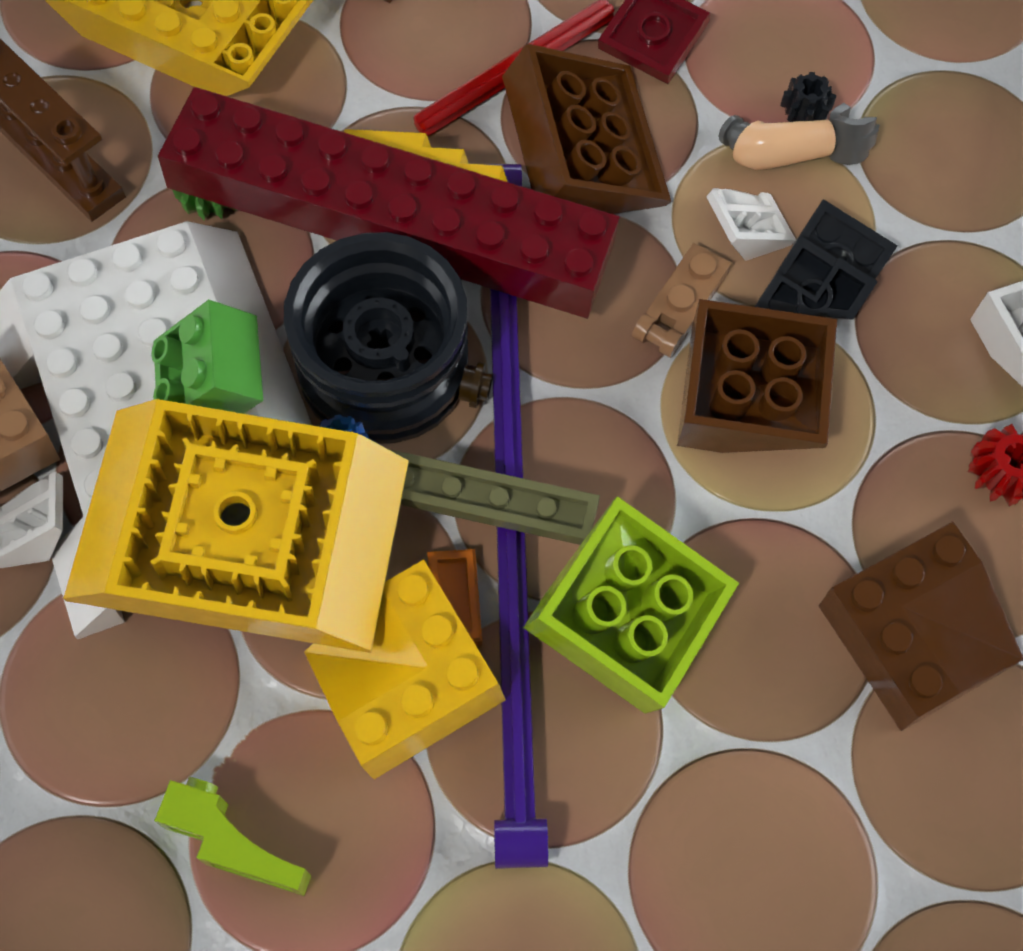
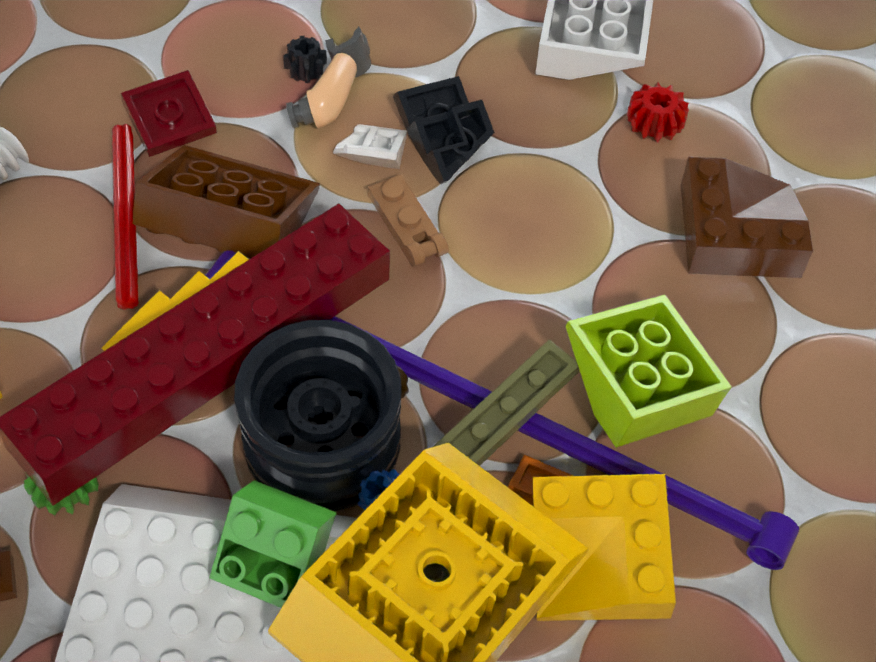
camera: 60 degrees left, 10 degrees down
reddish brown slope [677,299,837,453] -> none

